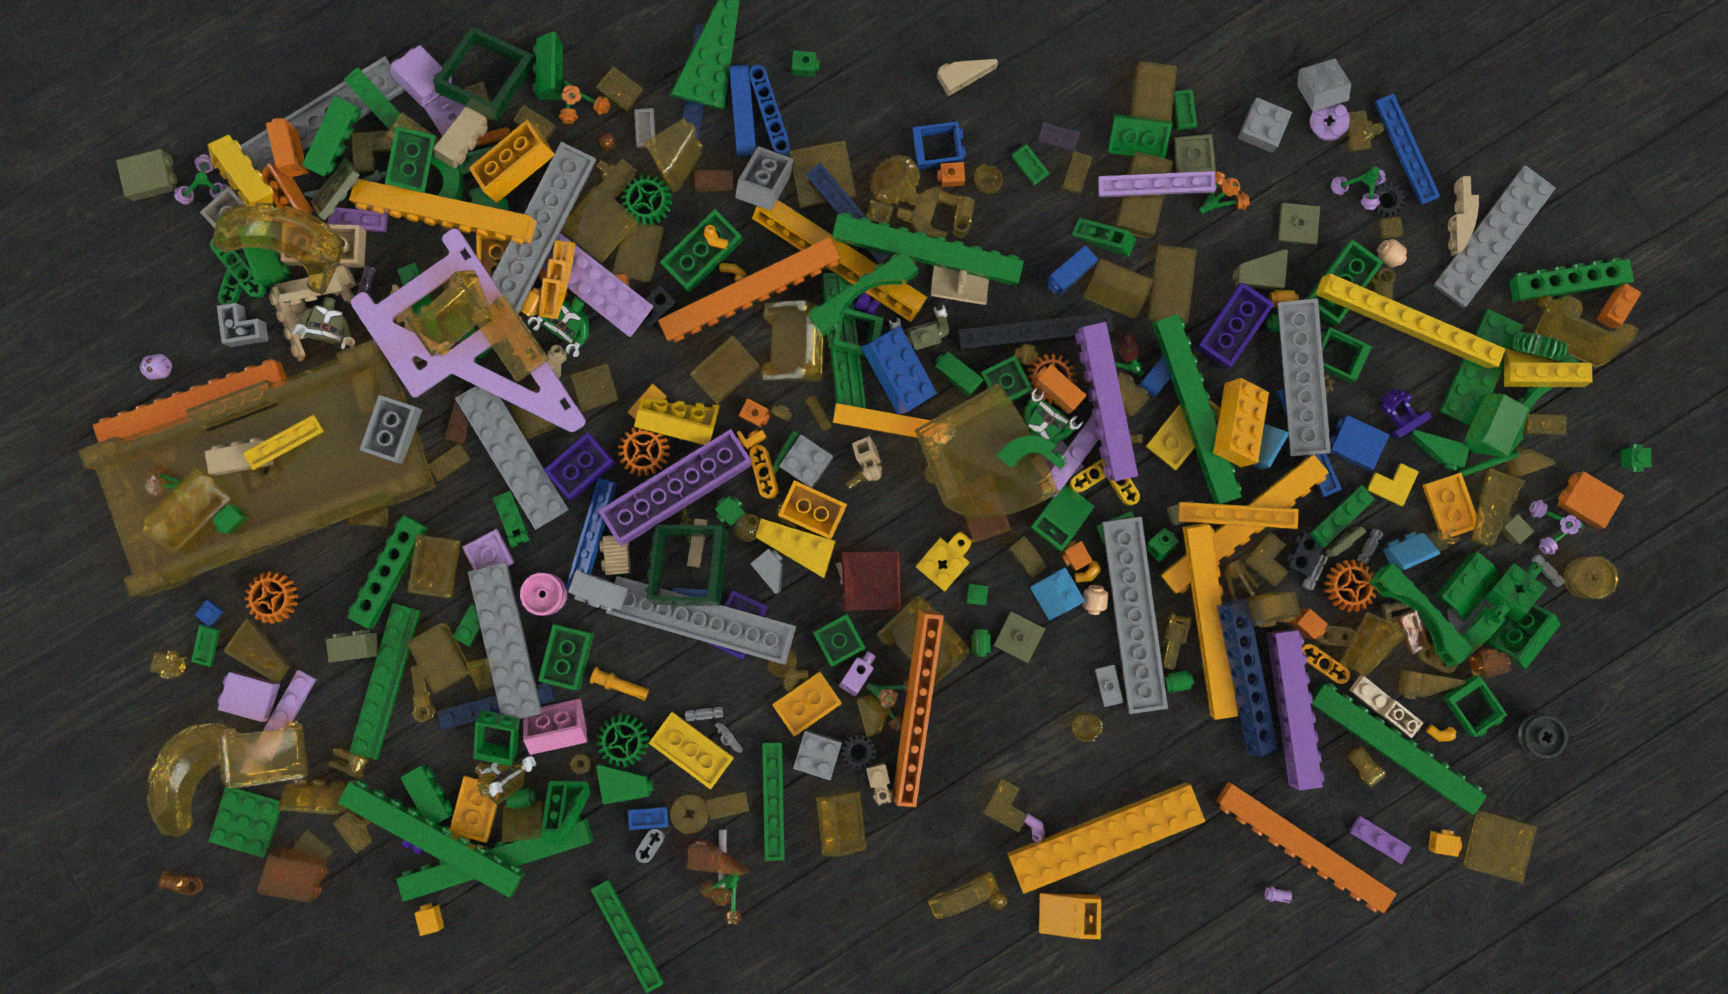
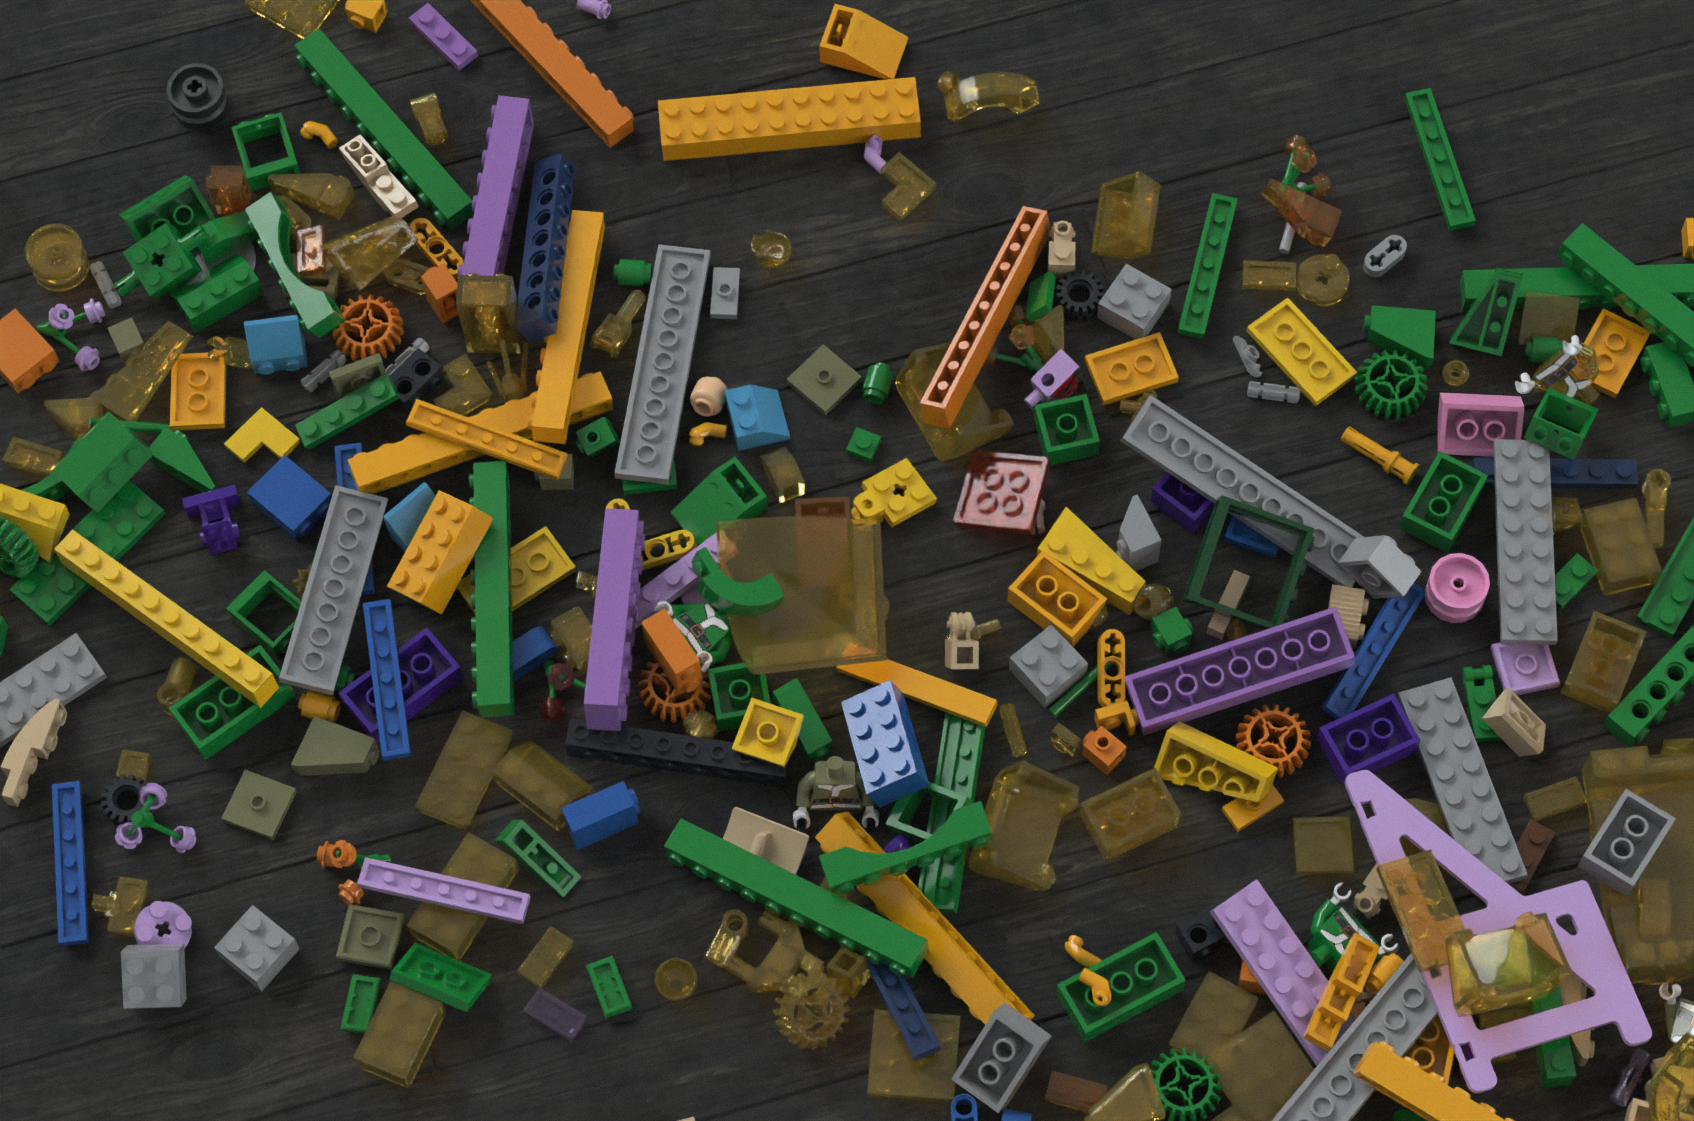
camera: 165 degrees left, 20 degrees down
blue plate [628,807,669,830] -> none
orange brick [658,237,842,343] -> none
blue window [912,122,966,170] -> none
orange brick [937,162,965,187] -> none
orange brick [1062,540,1093,571] -> none
light nougat head [1377,239,1407,268] -> none
none -> blue plate [363,599,411,761]
none -> yellow slope [732,698,804,767]
none -> green tile [1026,271,1056,322]
none -> tan slope [1482,687,1546,757]

